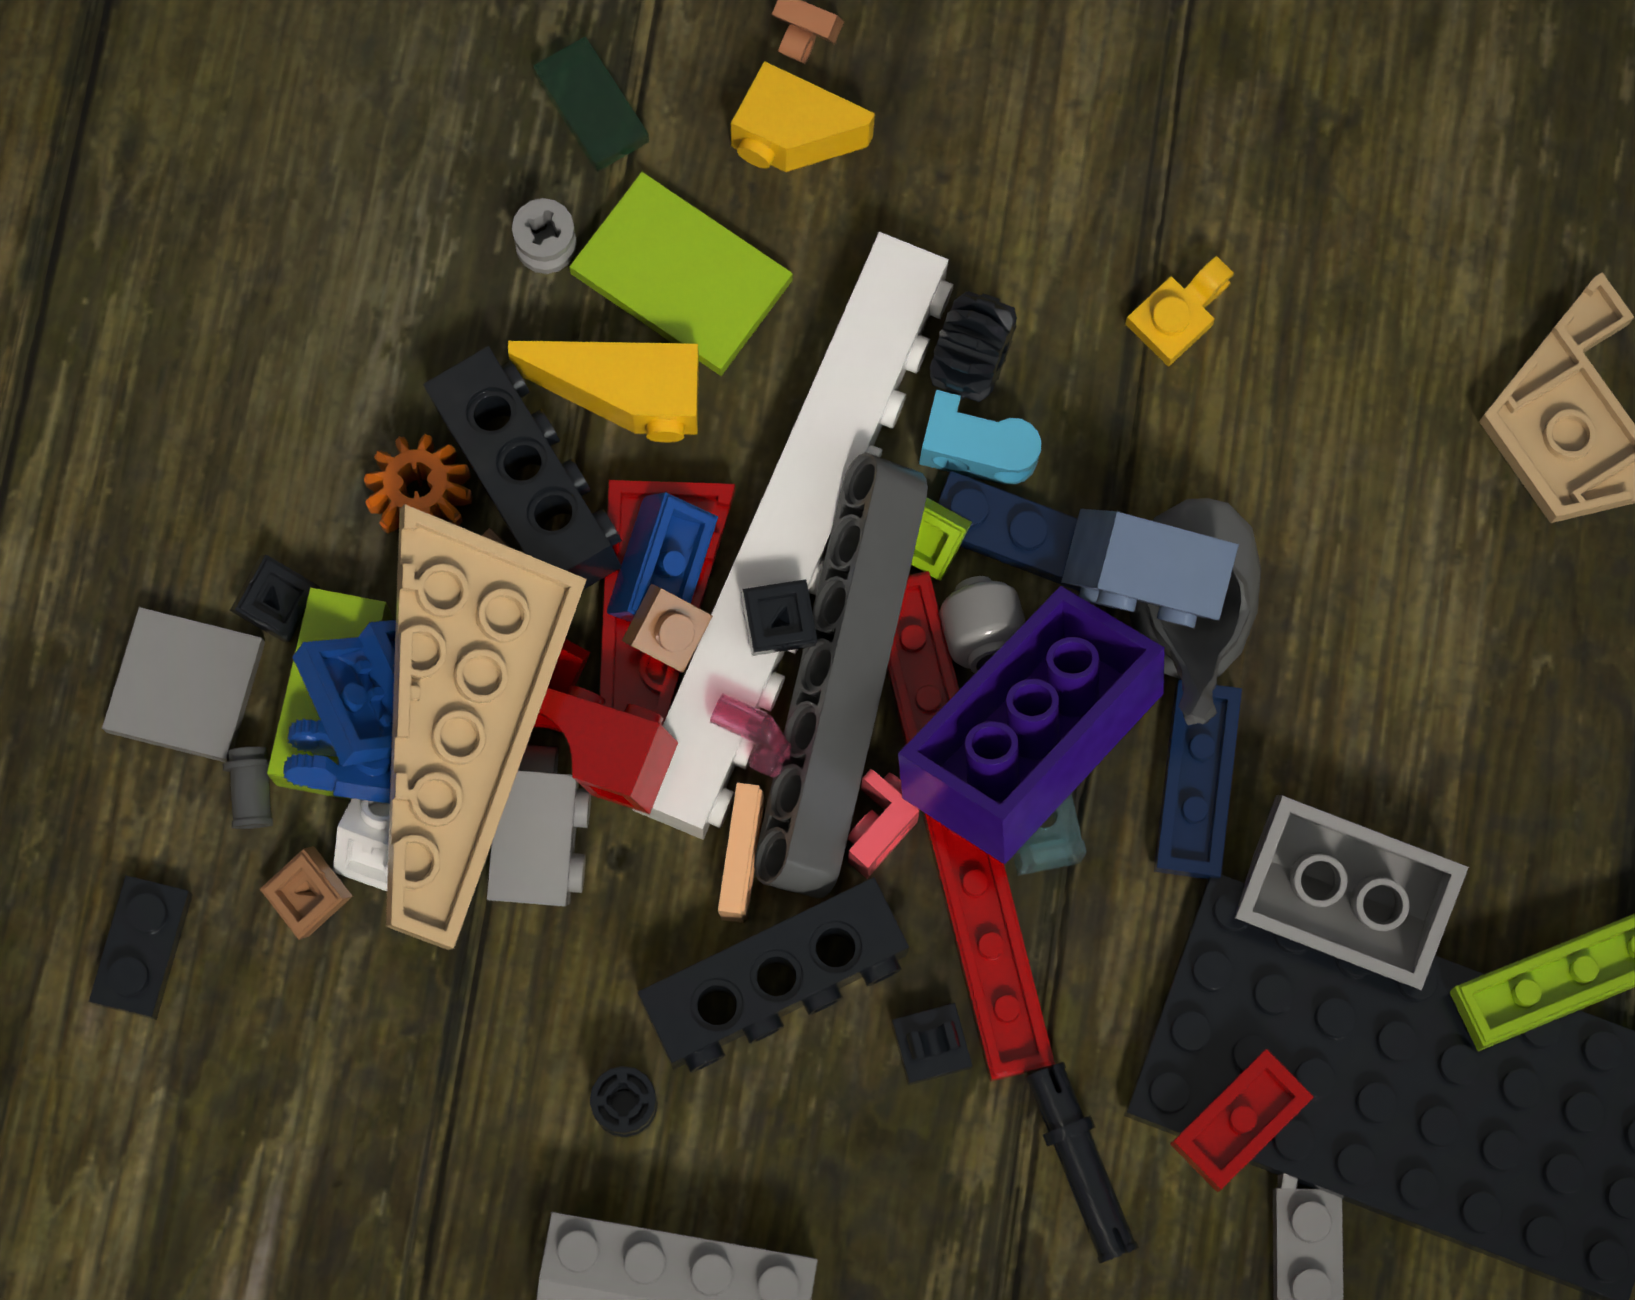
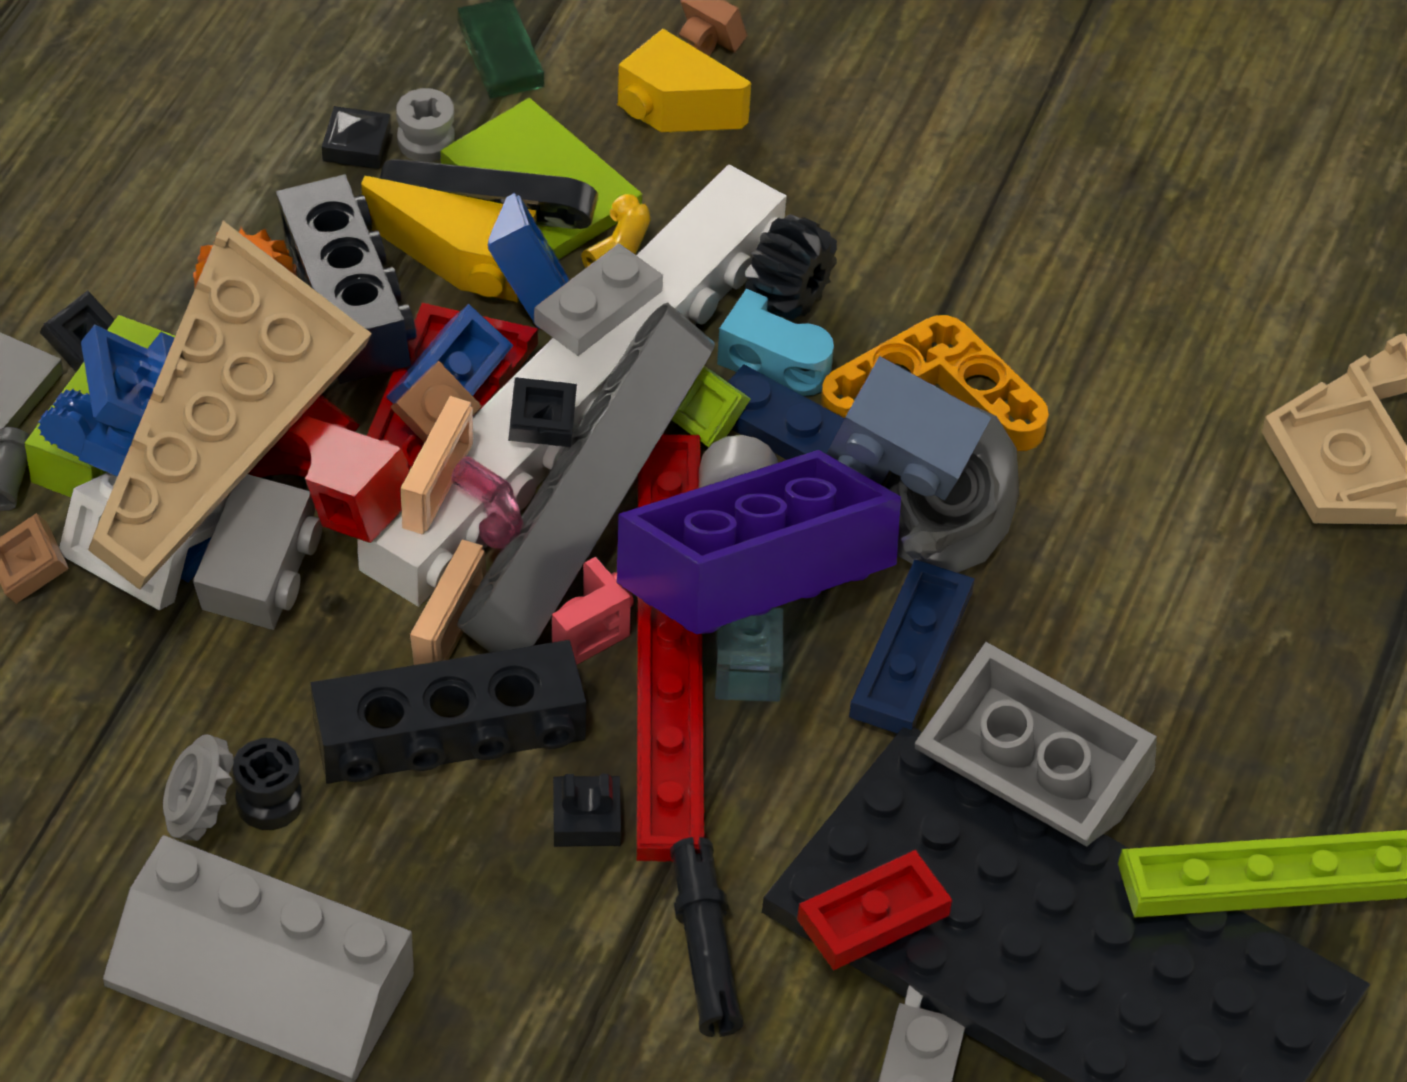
camera: 15 degrees right, 25 degrees down
yellow plate [1125,256,1234,367] -> none
none -> light grey gear [163,734,234,841]
none -> black tile [322,106,391,169]
none -> black beam [379,159,599,229]
none -> light nougat tile [401,396,473,534]
none -> blue slope [488,193,570,329]
none -> light grey plate [534,243,663,356]
none -> yellow arm [581,194,651,268]
none -> light orange beam [820,315,1049,451]

